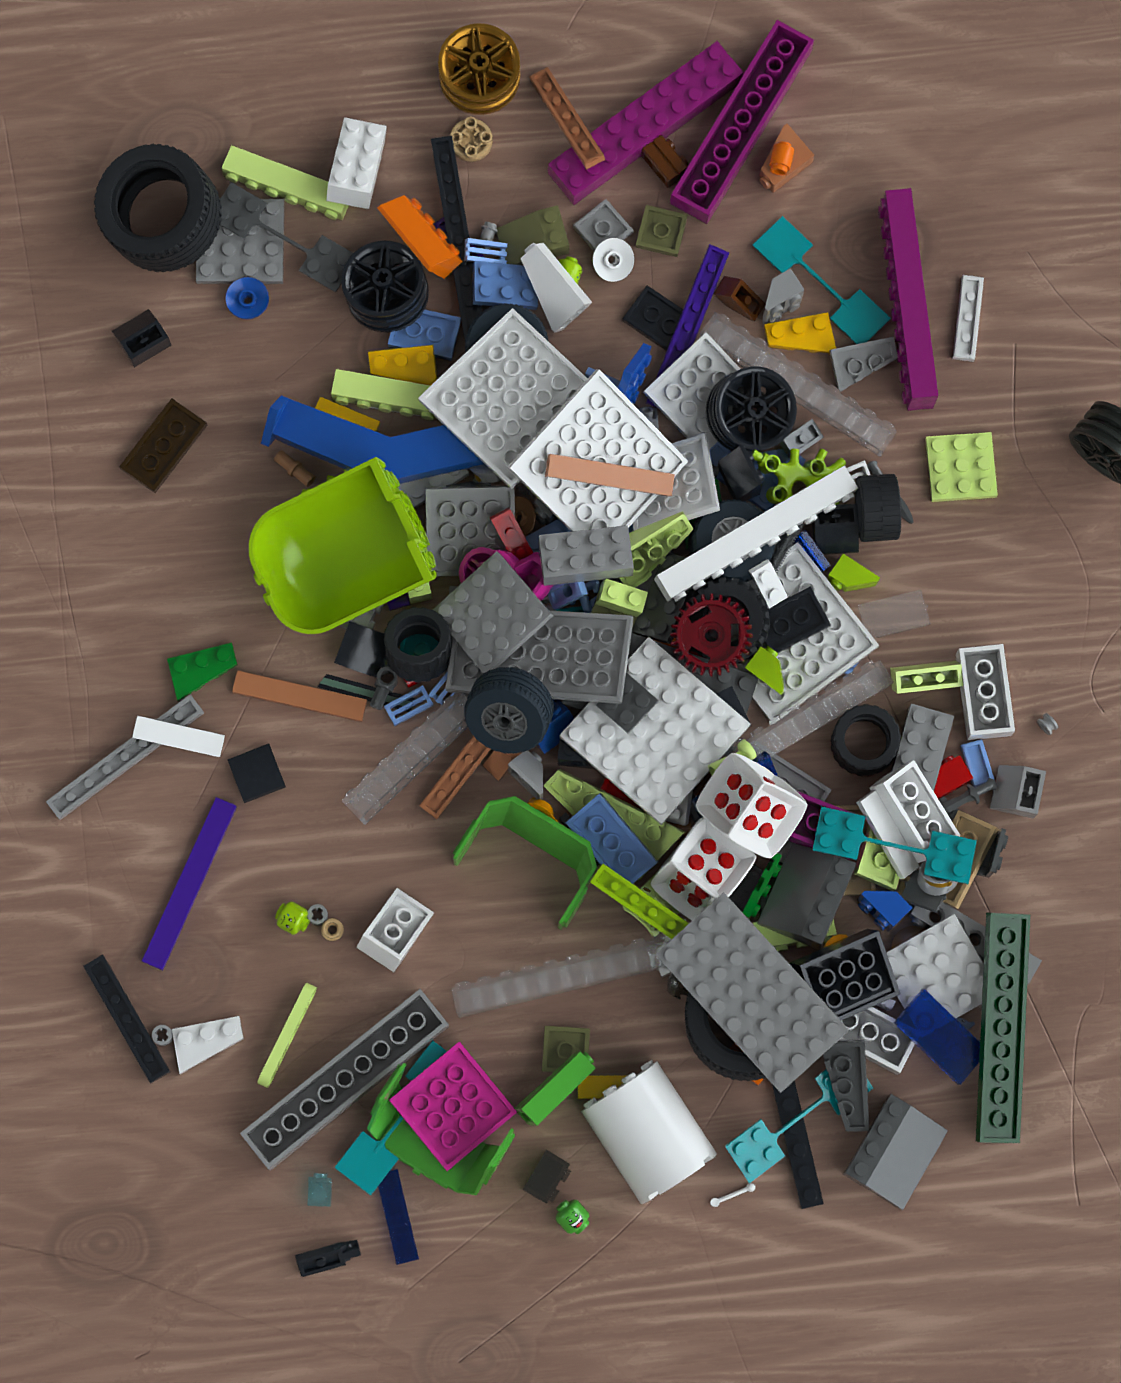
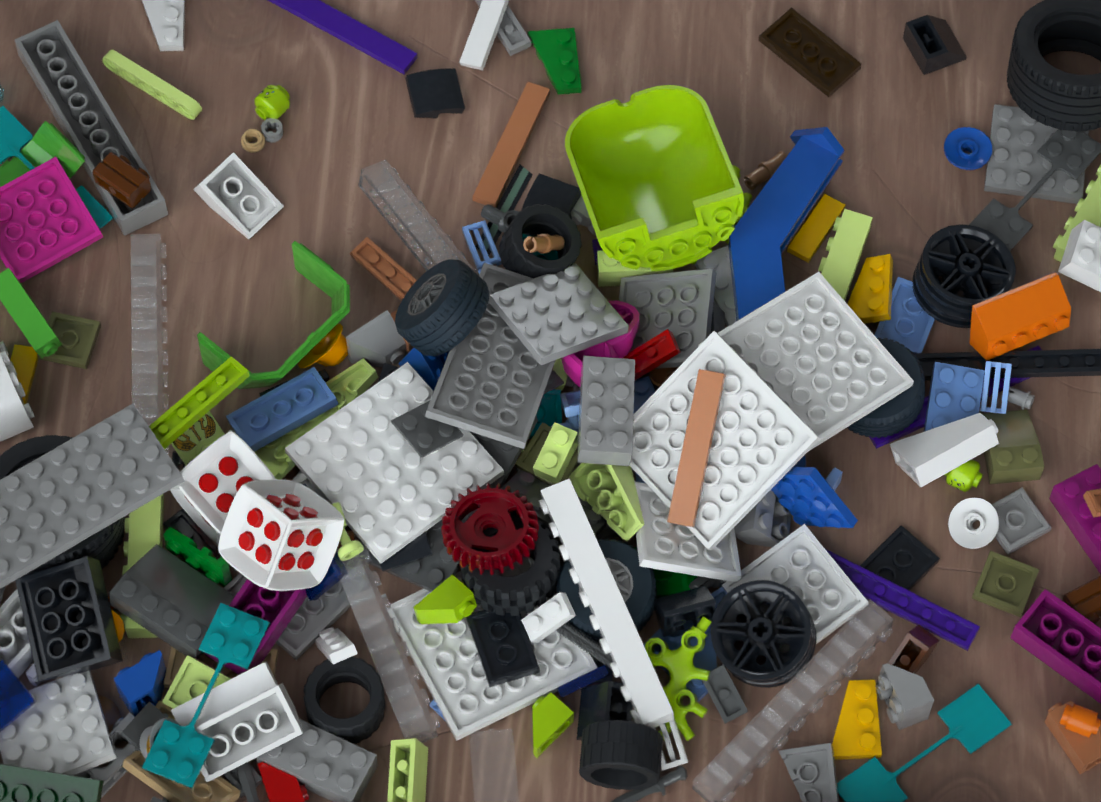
camera: 100 degrees right, 15 degrees down
none -> reddish brown brick [92,152,152,208]
none -> white plate [315,627,358,664]
none -> medium nougat pin [523,234,565,254]

